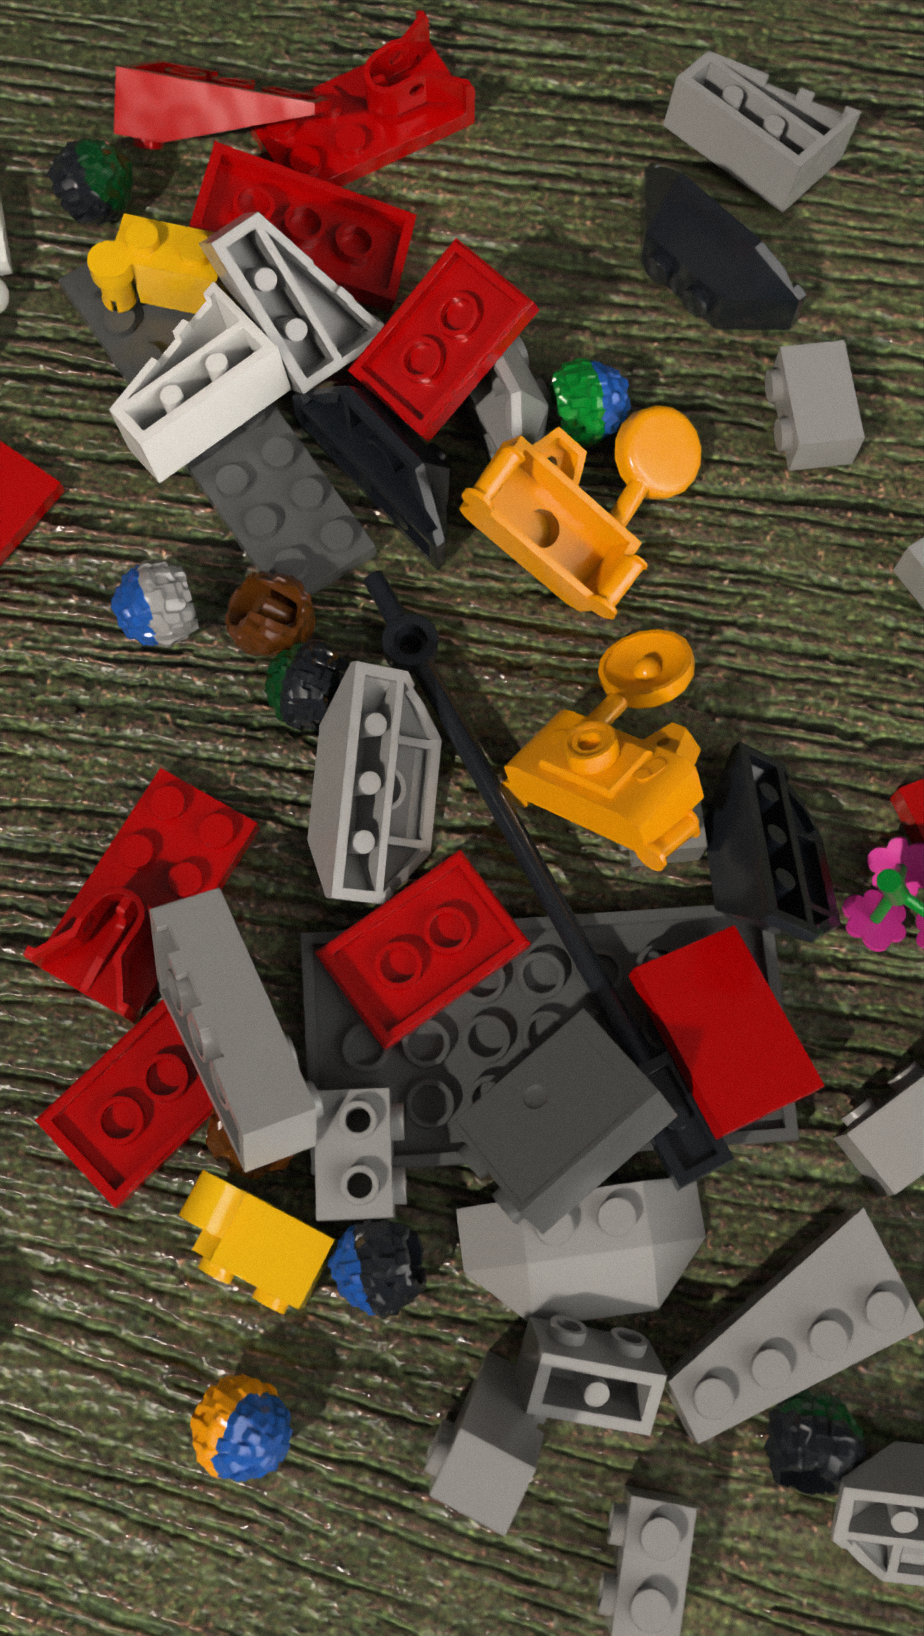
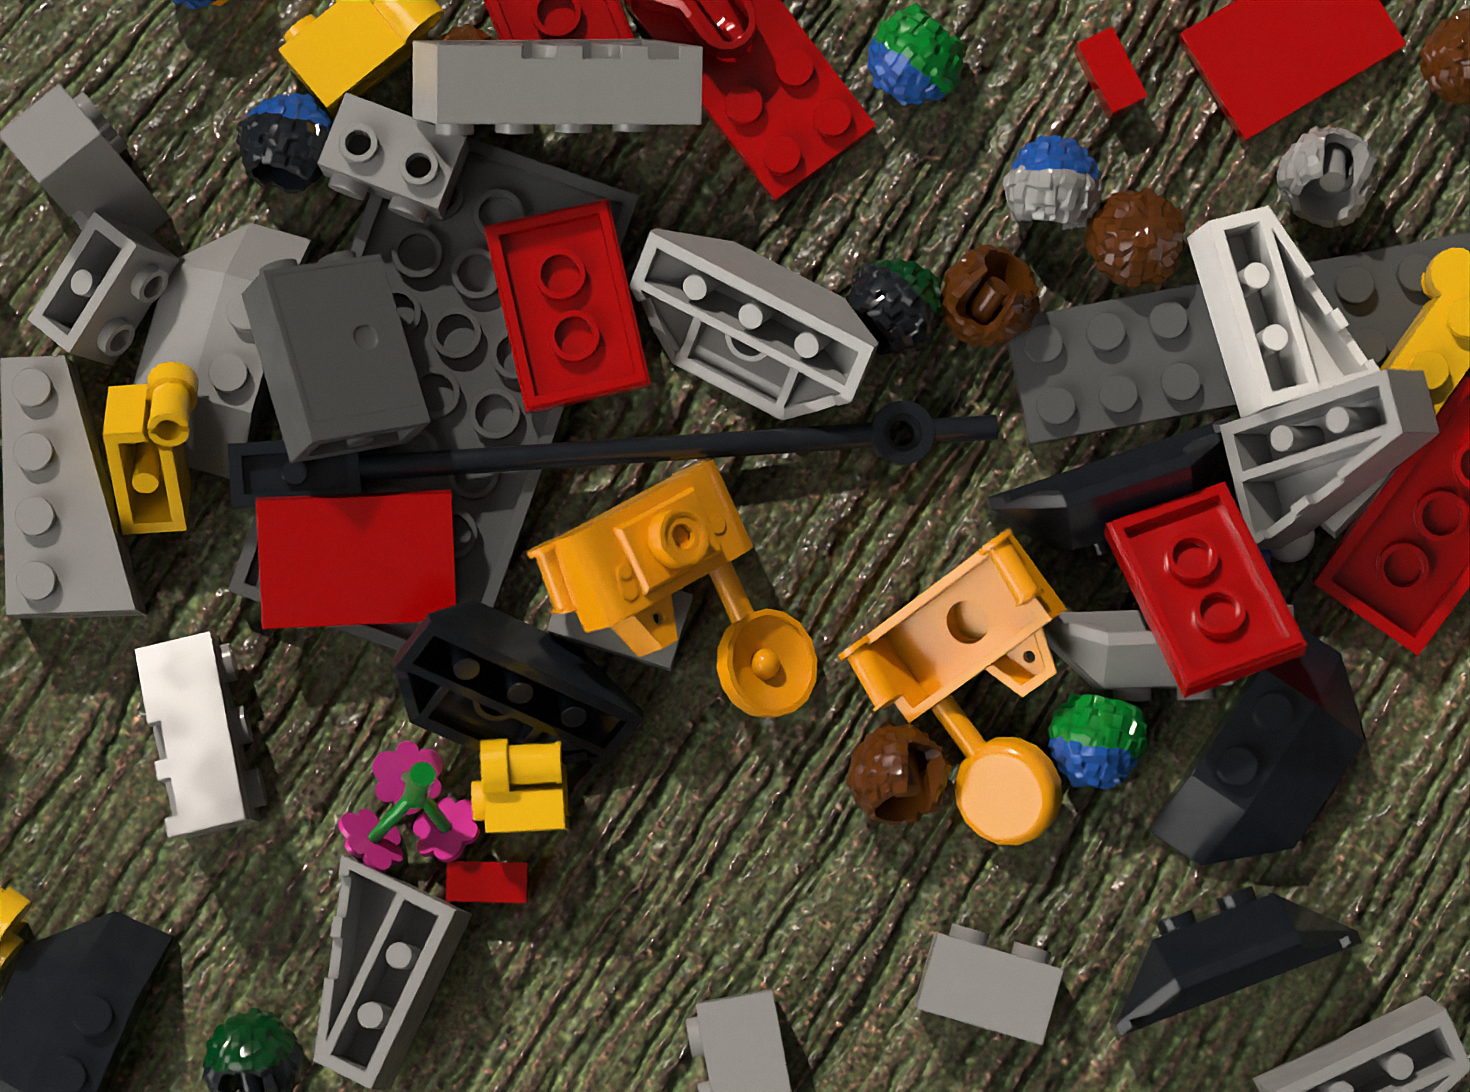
camera: 110 degrees right, 10 degrees up
none -> yellow hinge [103,361,199,535]
none -> yellow hinge [471,739,570,834]
none -> reddish brown piece [846,720,952,825]
none -> green piece [867,3,968,106]
none -> red piece [1074,26,1148,121]
none -> reddish brown piece [1085,188,1186,288]
none -> black wedge [1147,624,1364,866]
none -> light grey piece [1276,126,1379,228]

